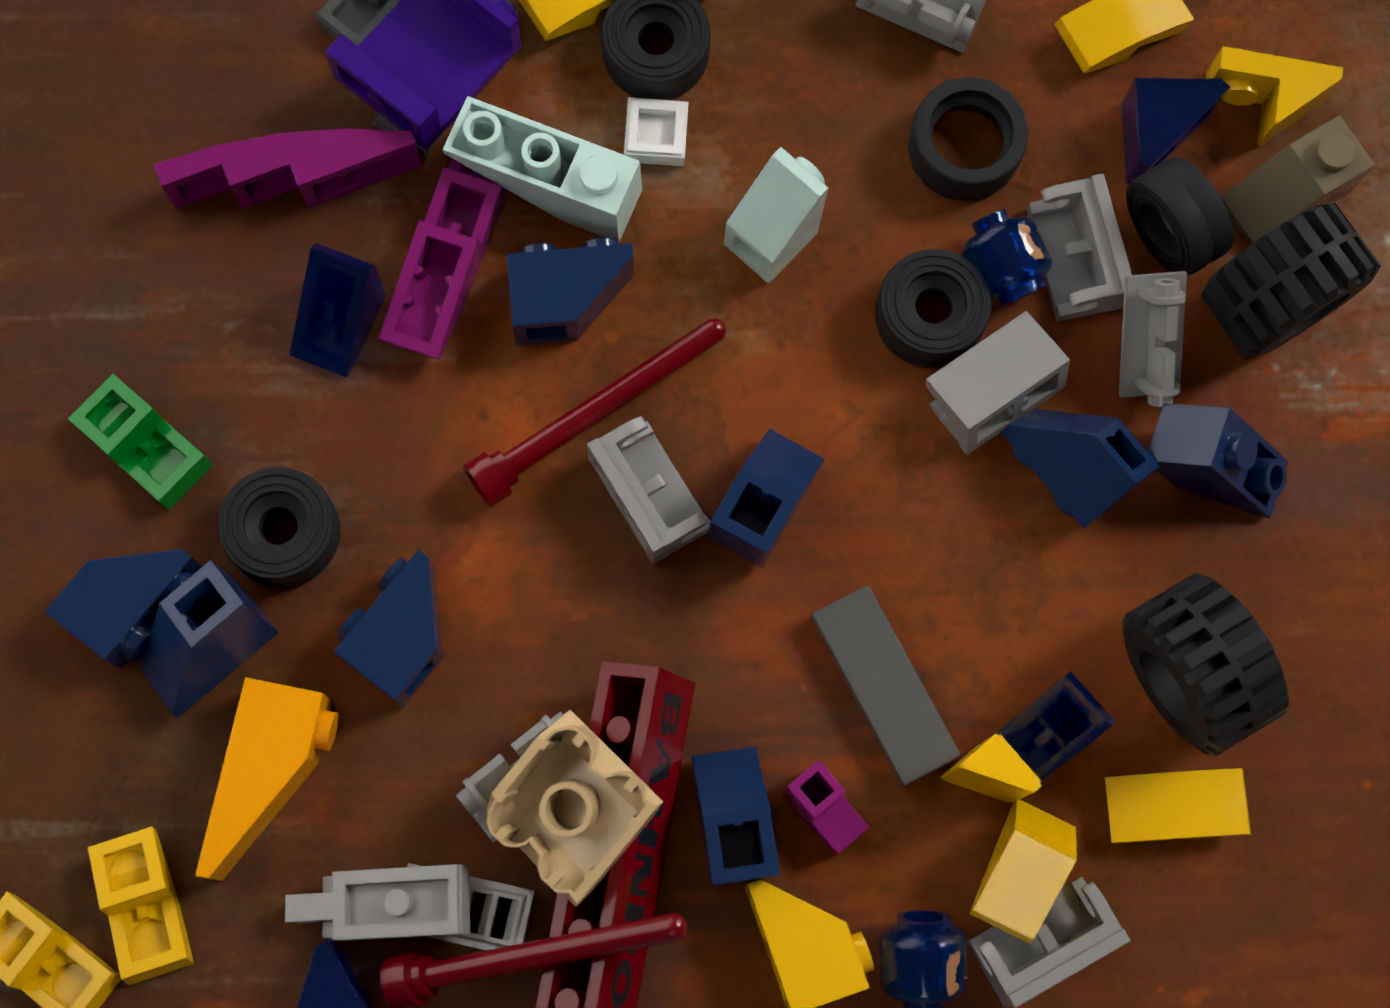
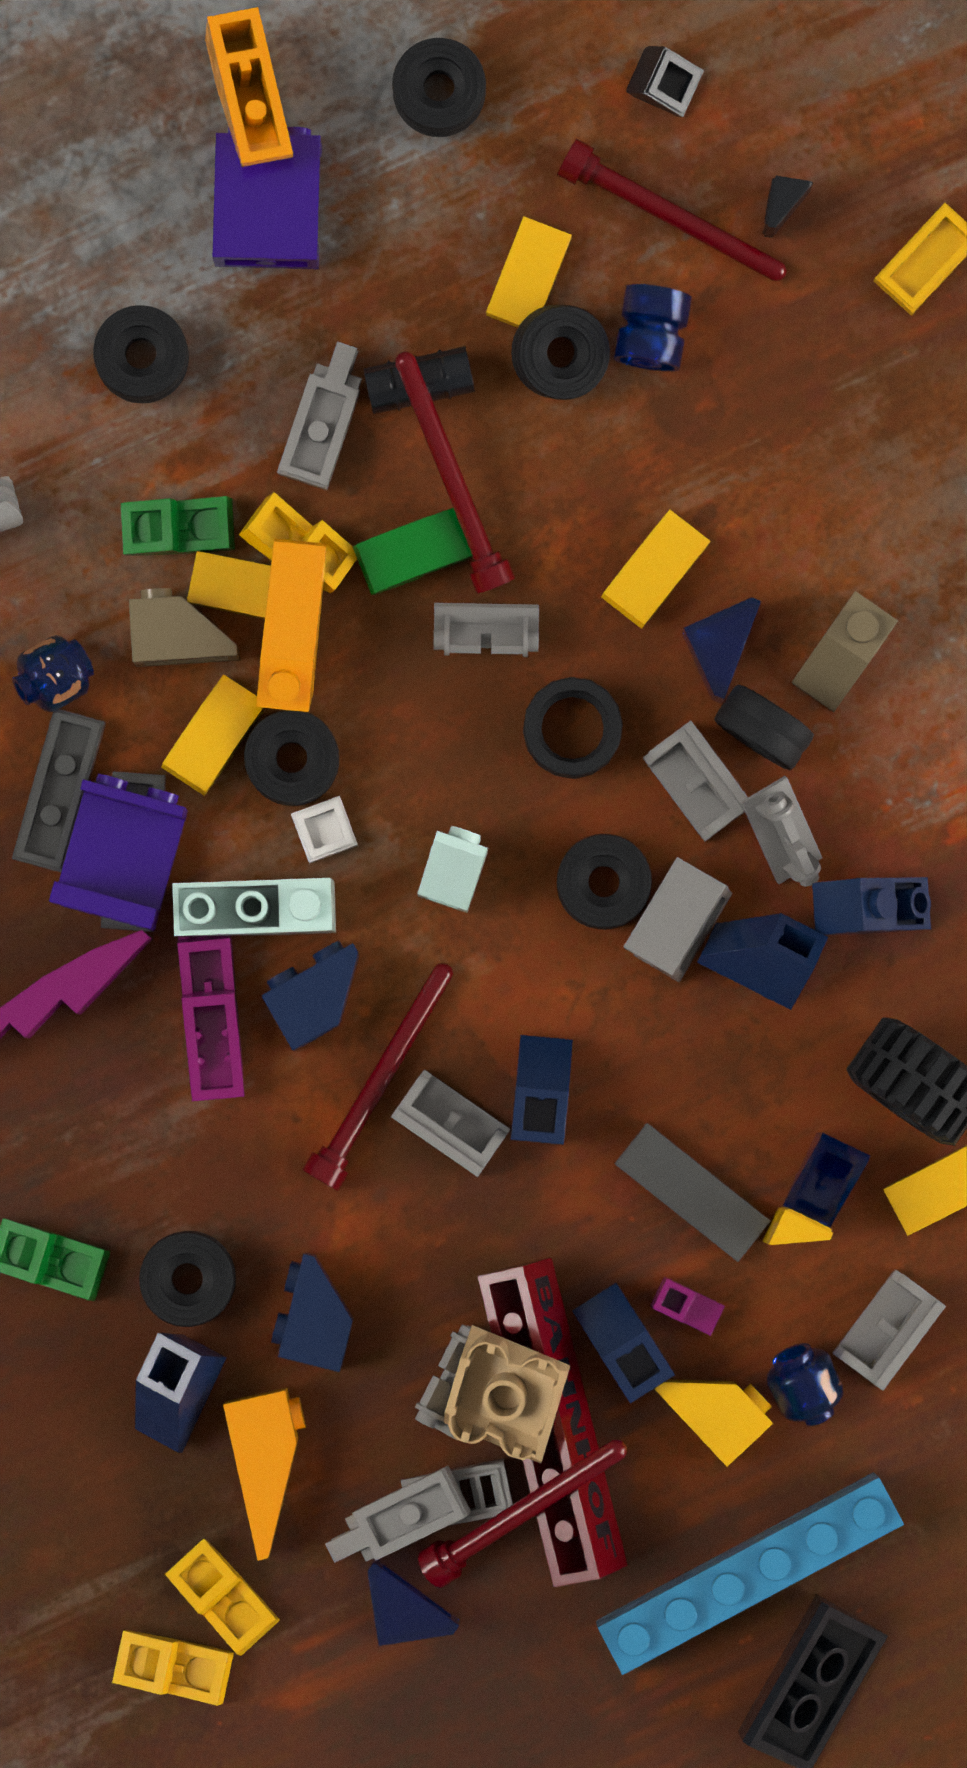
camera: 20 degrees left, 10 degrees up
dark blue slope [44,549,202,669] -> none
clear blue slope [289,243,386,378] -> none
clear blue head [961,209,1053,306] -> none
yellow slope [969,799,1077,944] -> none
black tyre [1201,203,1381,358] -> none
yellow slope [1203,46,1343,146] -> none

